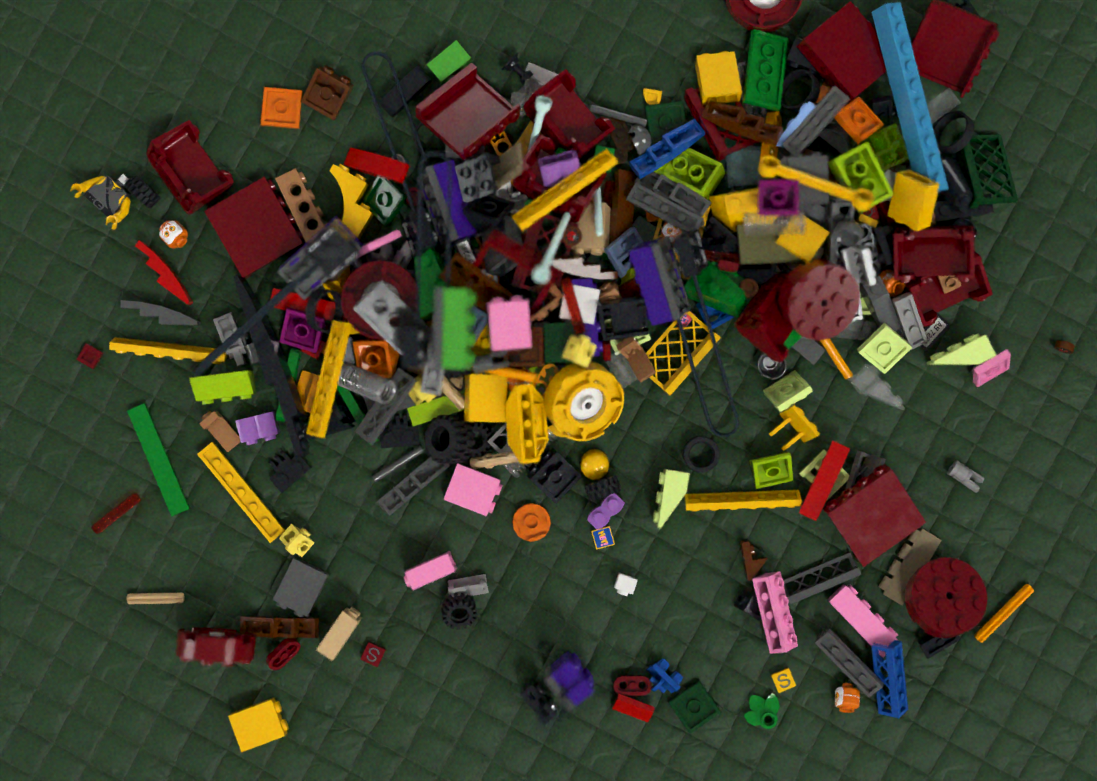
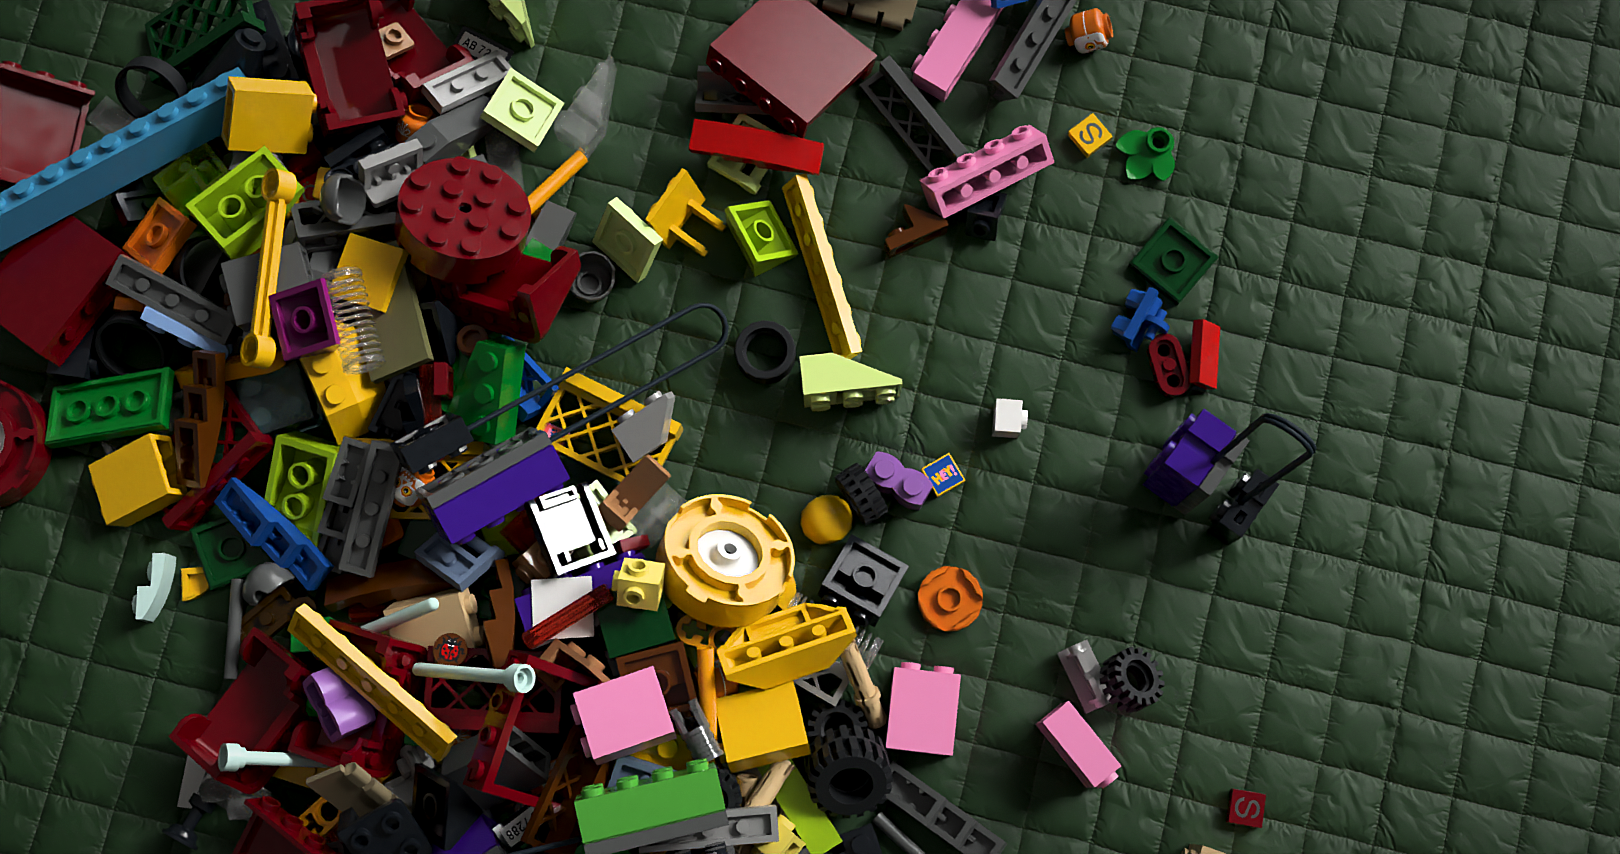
camera: 105 degrees left, 10 degrees down
none -> light aqua slope [132,553,176,622]
none -> light grey slope [612,391,675,463]

